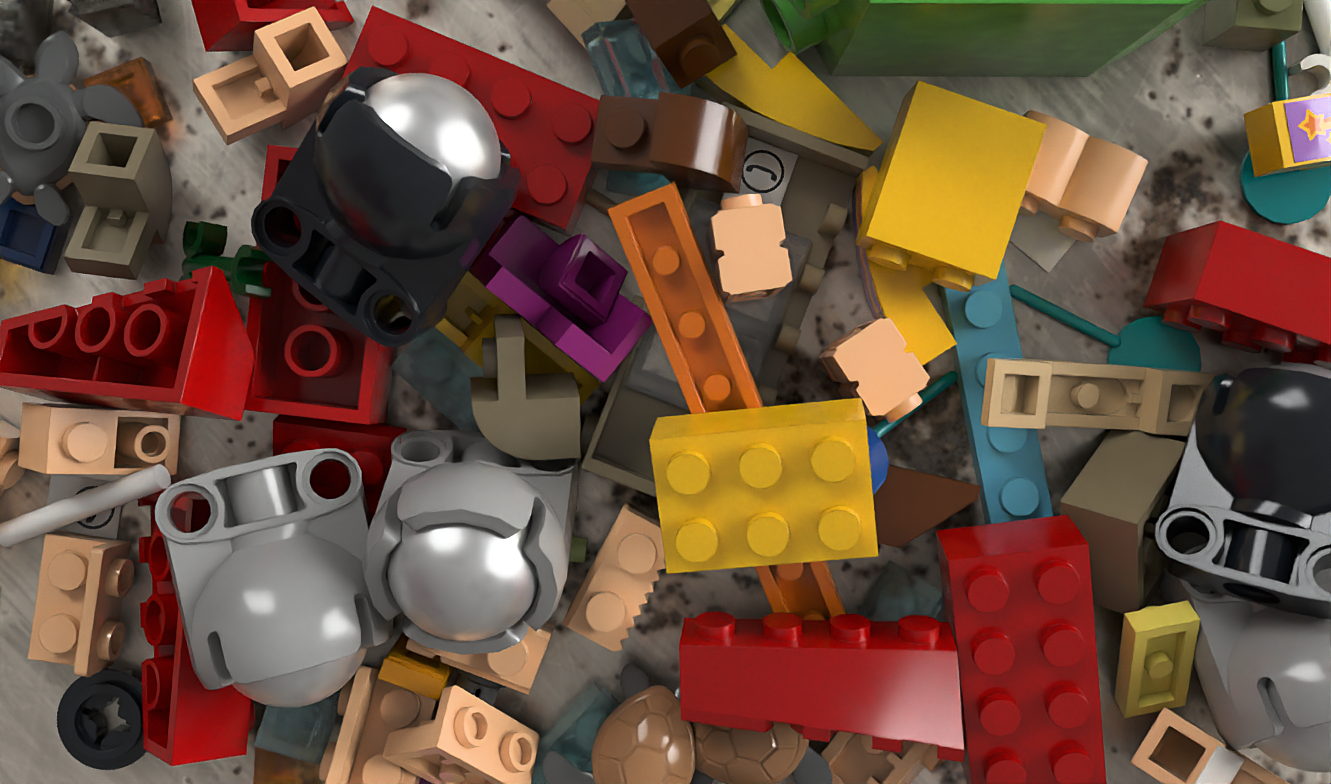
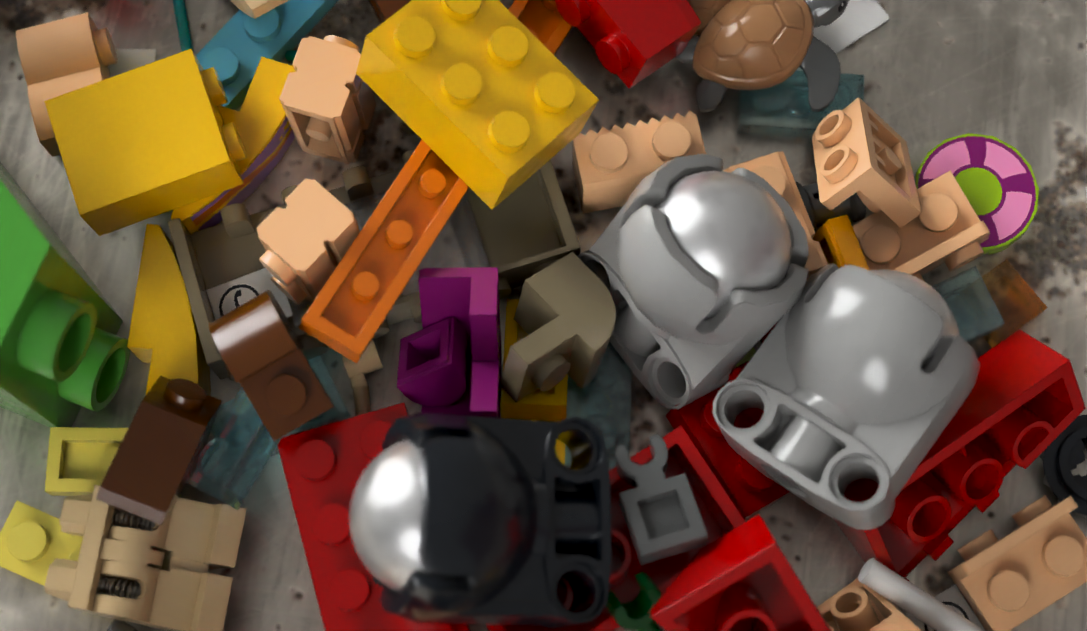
camera: 125 degrees left, 15 degrees down
none -> dark grey plate [615,434,708,565]

